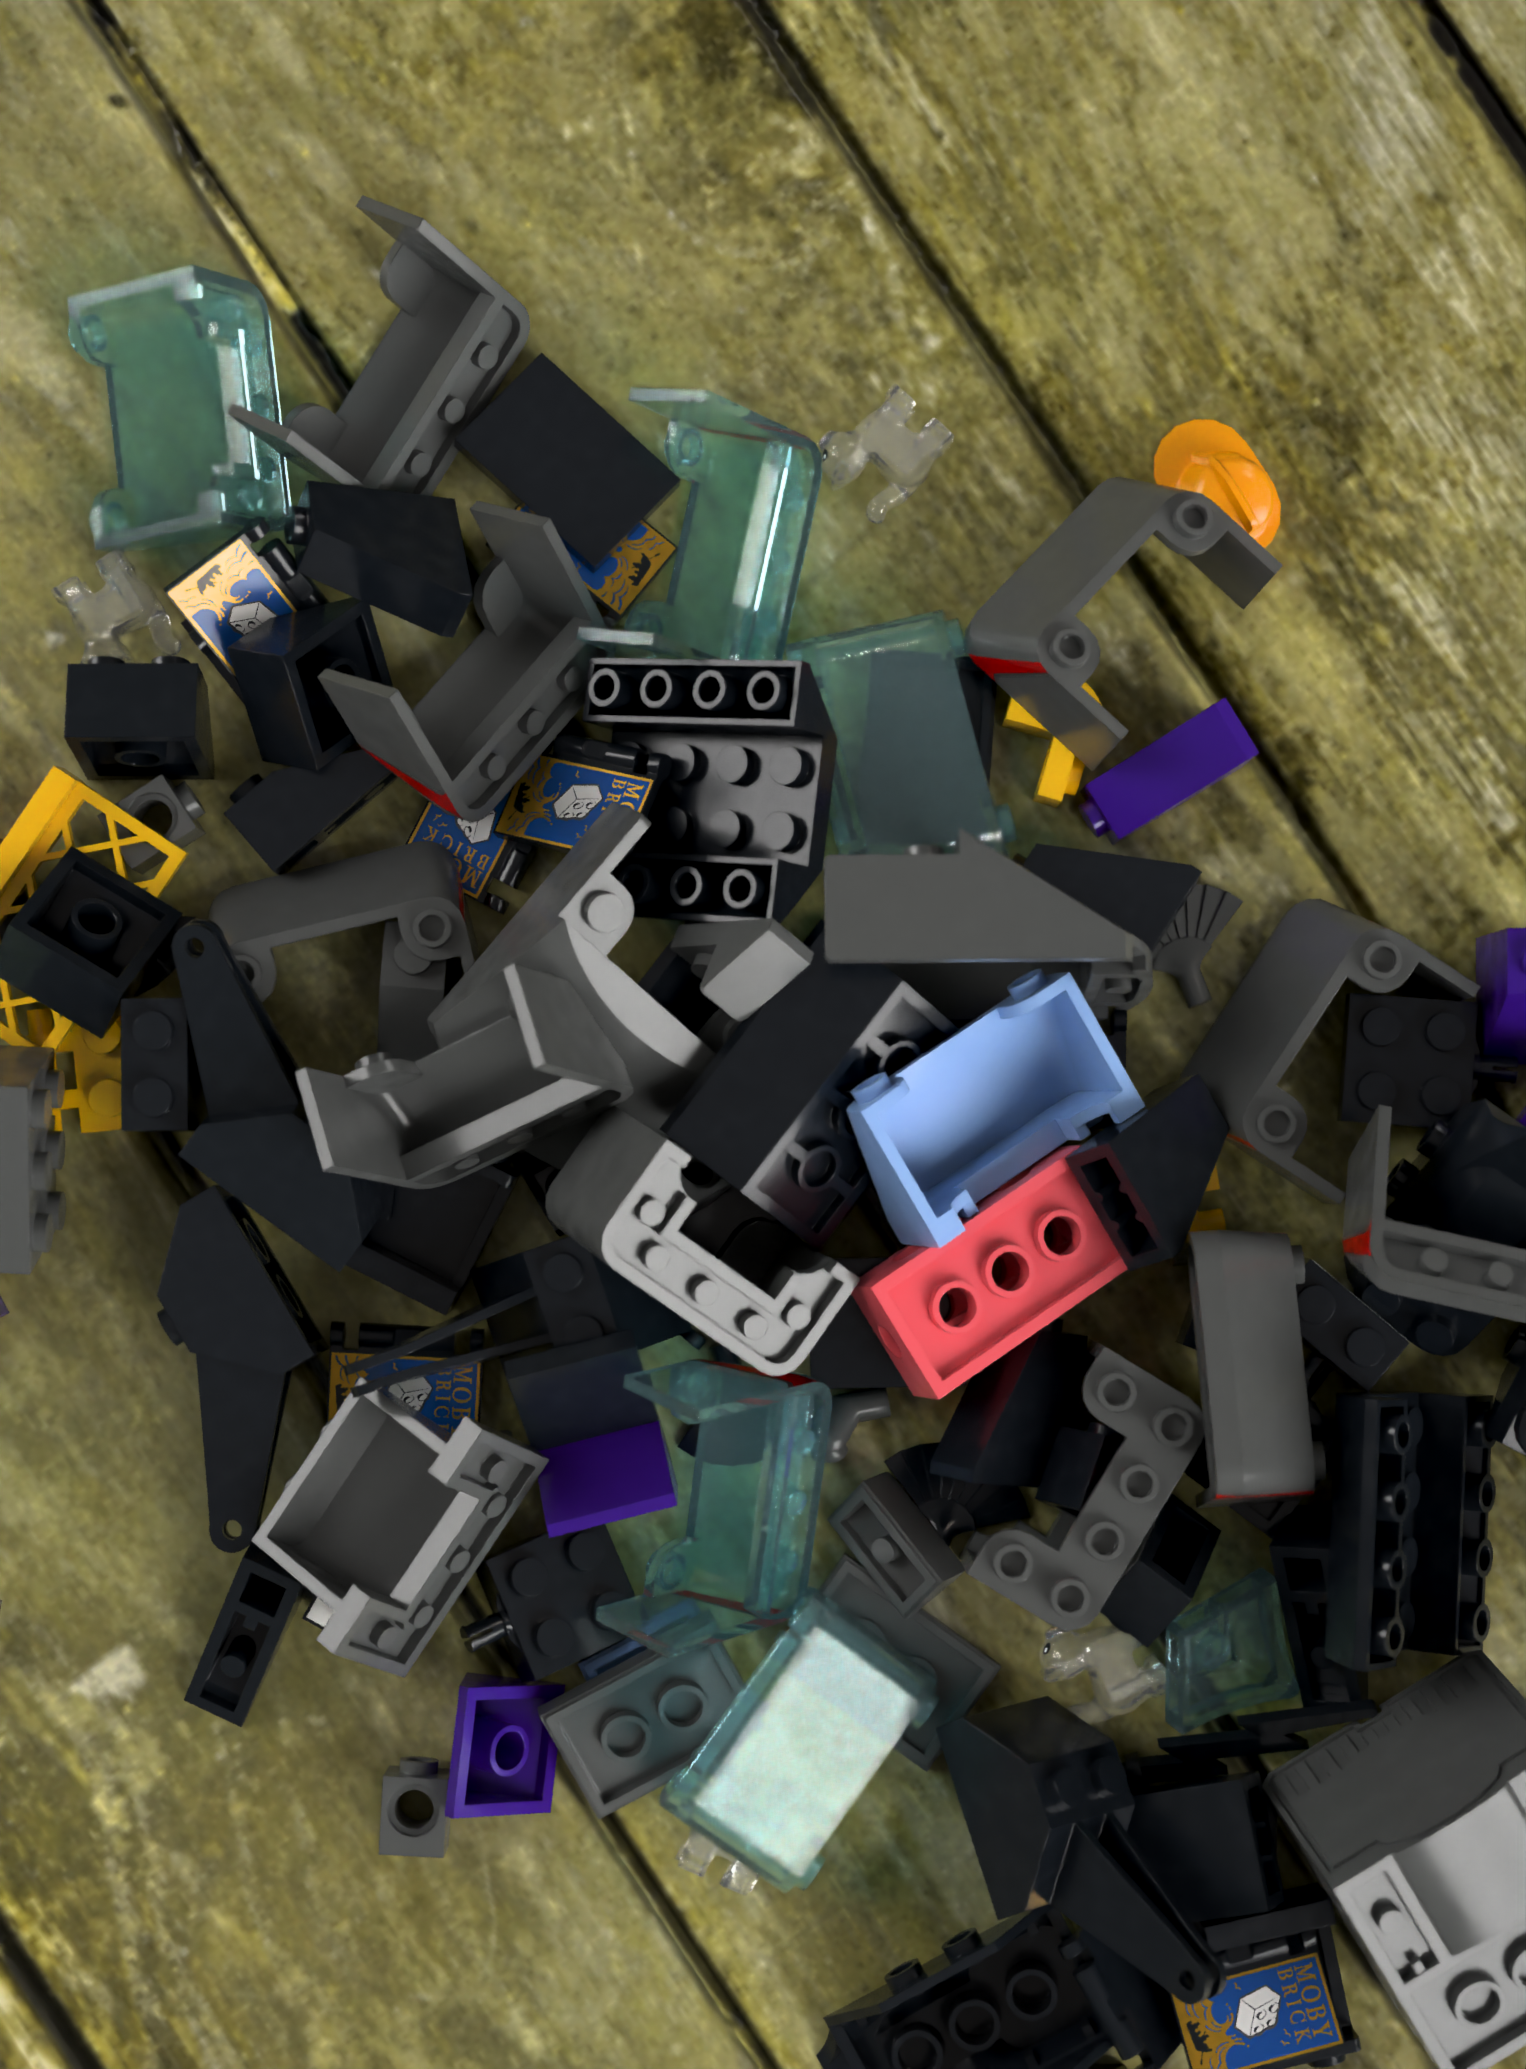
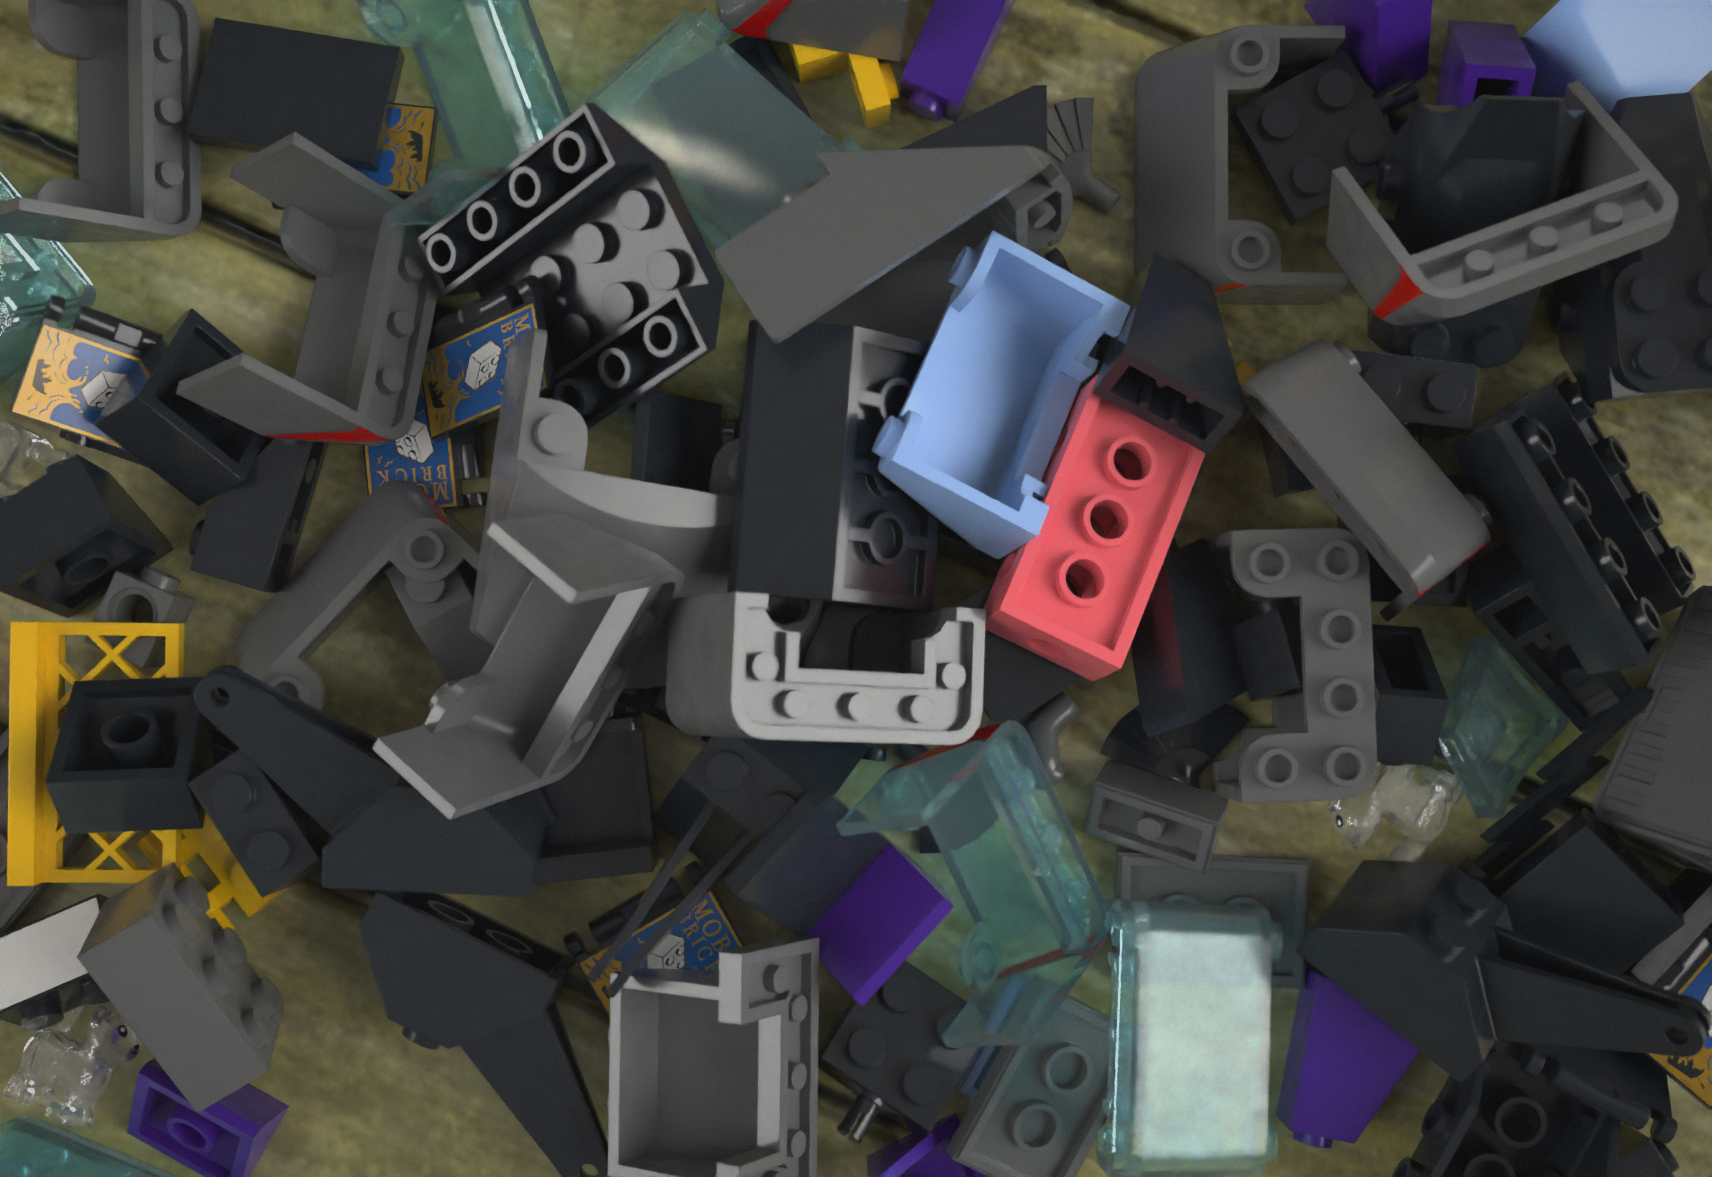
camera: 30 degrees left, 0 degrees up
black slope [284,480,473,637] -> none
slope [670,918,814,1021] -> none
none -> dark purple slope [1276,966,1420,1148]

